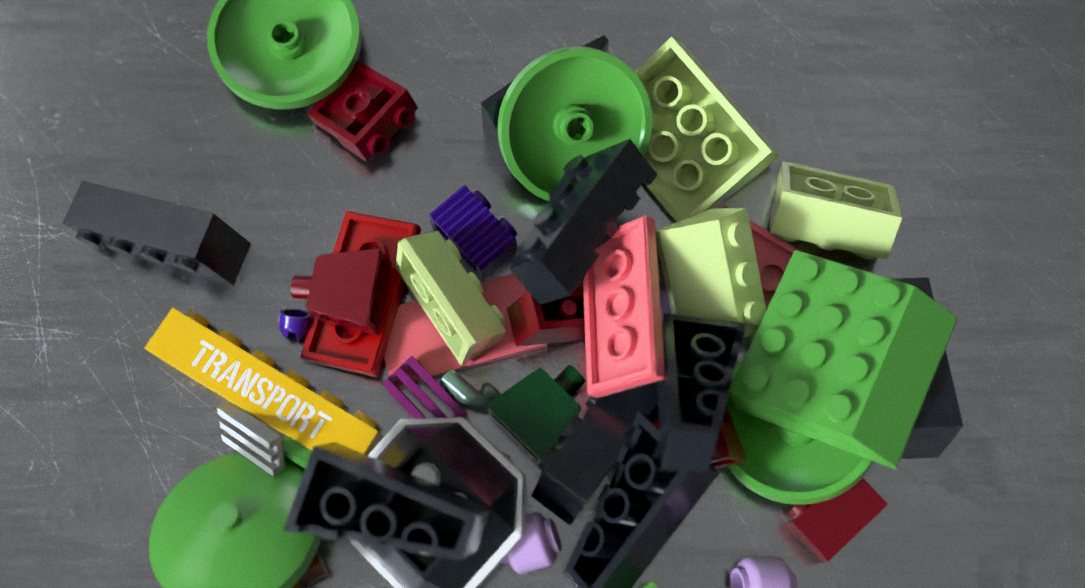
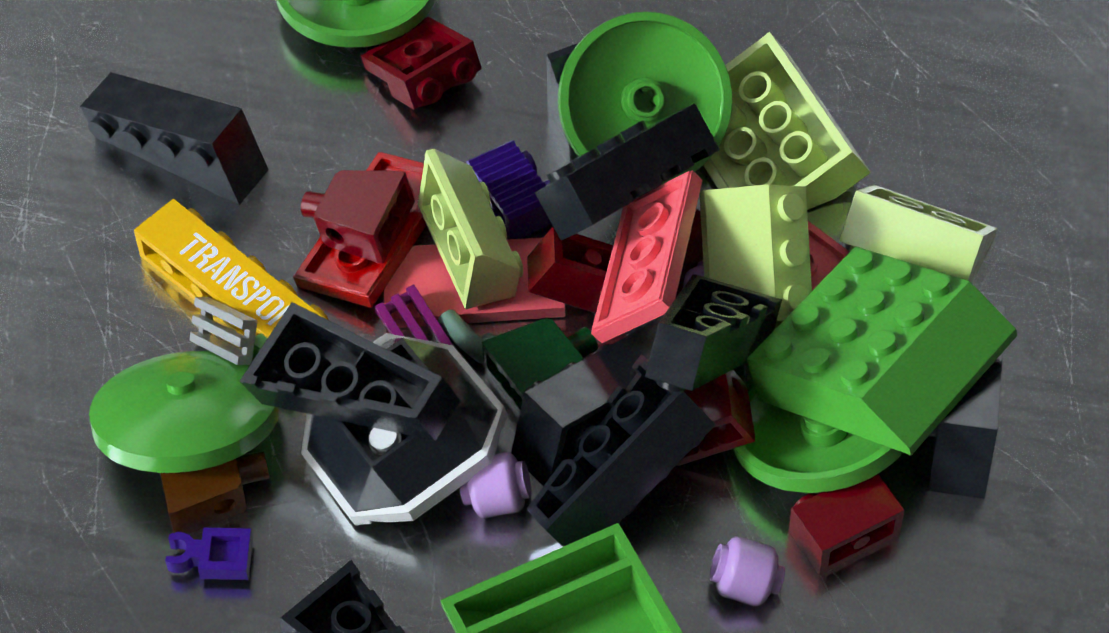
camera: 15 degrees right, 20 degrees down
dark purple hinge [278,309,312,340] -> none

